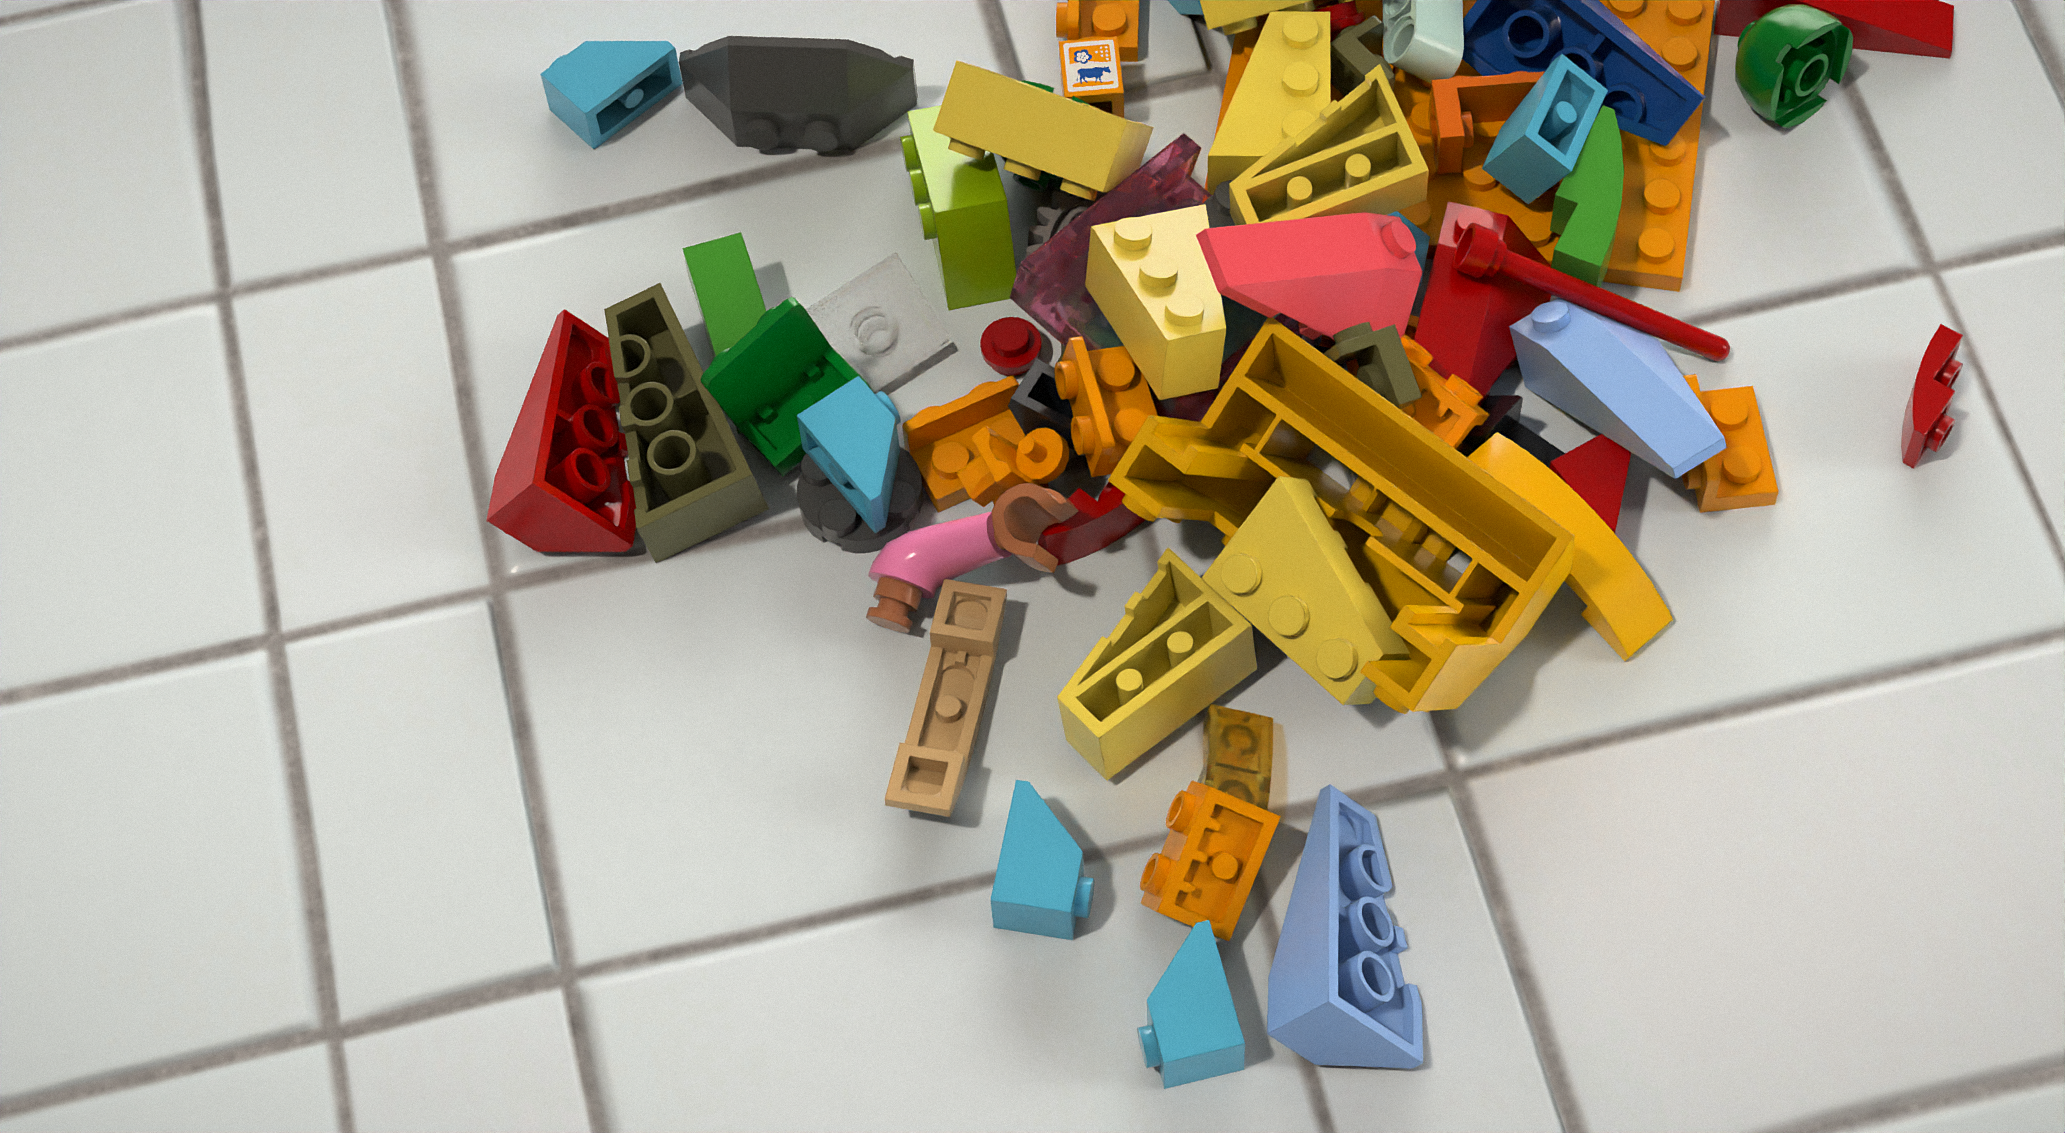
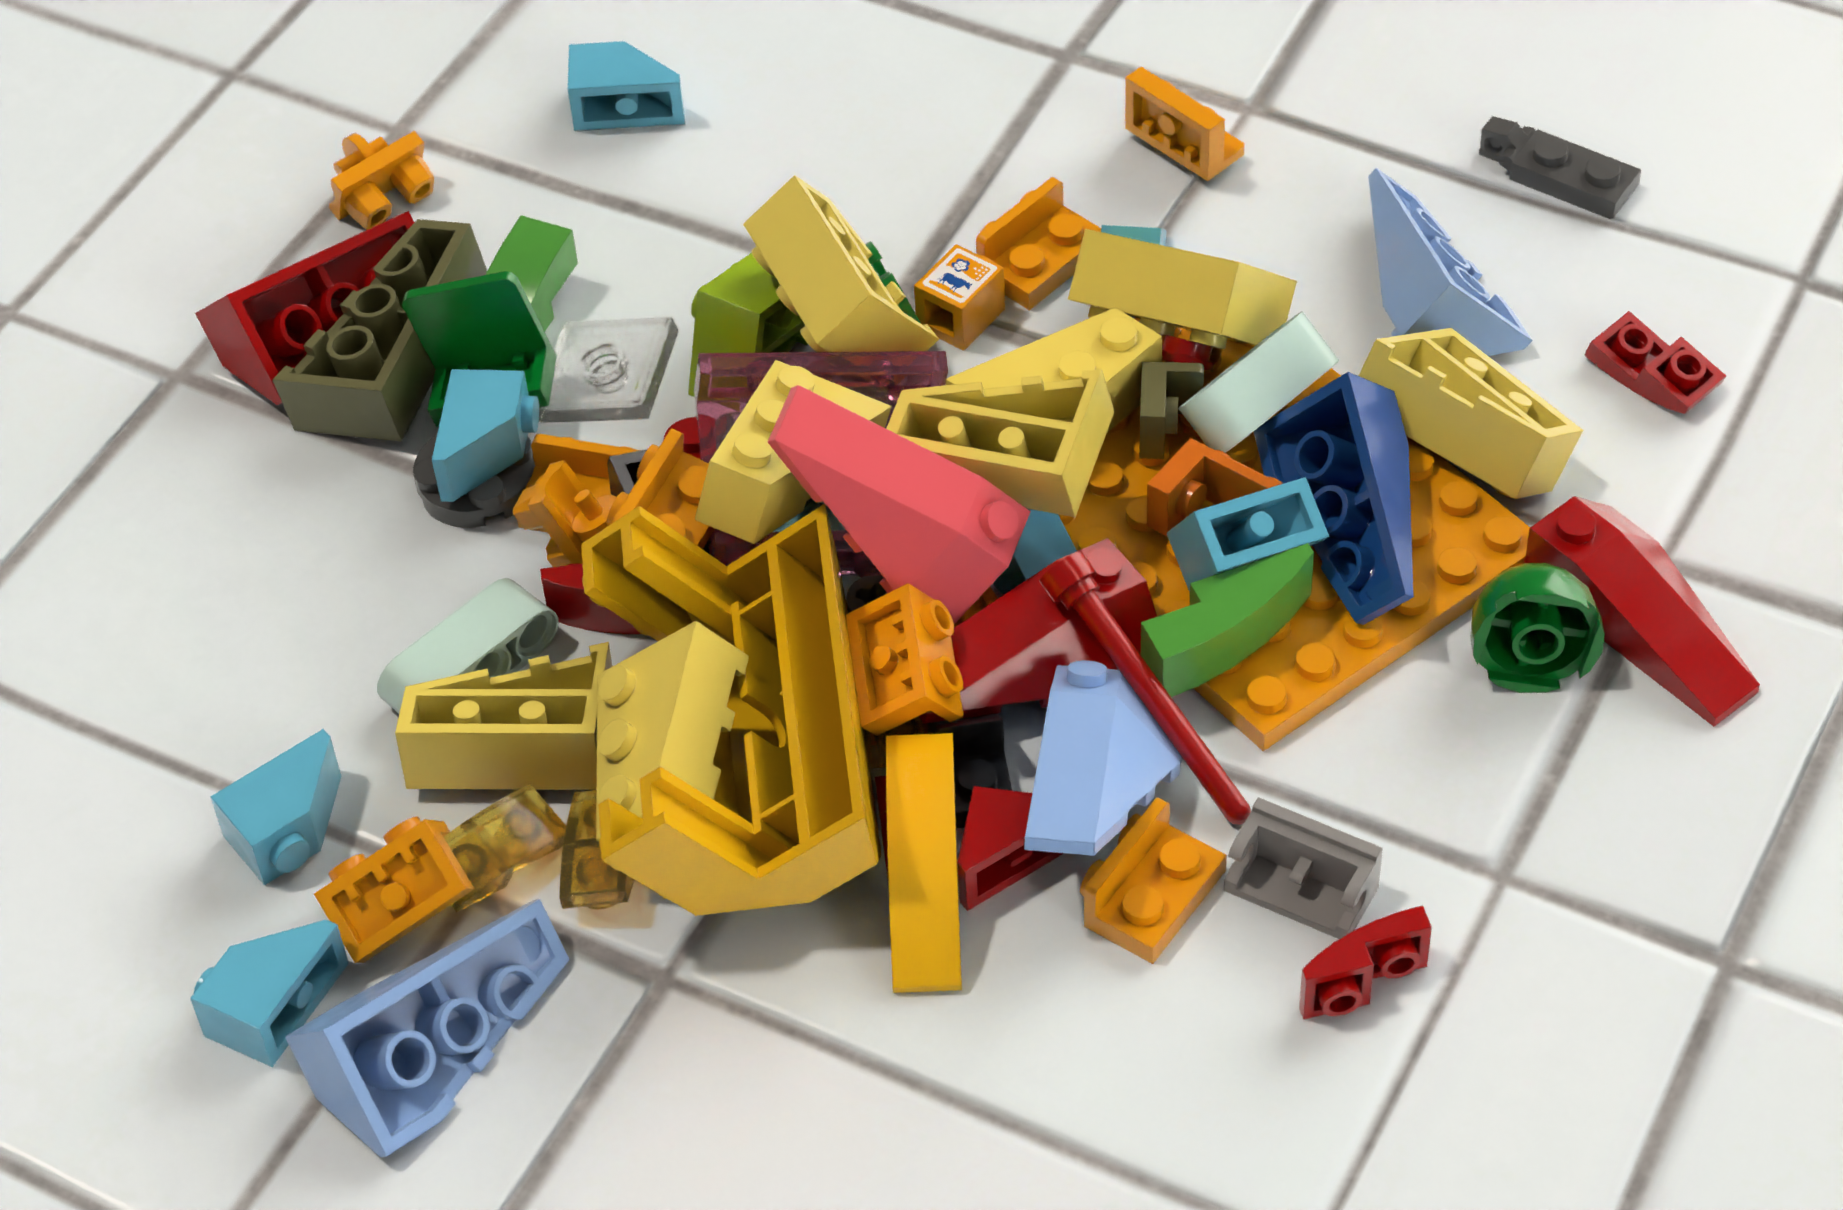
camera: 40 degrees right, 10 degrees down
dark grey wedge [679,36,918,152] -> none
piece [866,483,1078,633] -> none
tan slope [885,579,1007,817] -> none
olive bracket [1323,322,1422,410] -> none
none -> light orange hips [329,130,434,230]
none -> light aqua beam [377,578,559,713]
none -> clear yellow slope [559,790,635,910]
none -> light grey hinge [1224,797,1383,939]

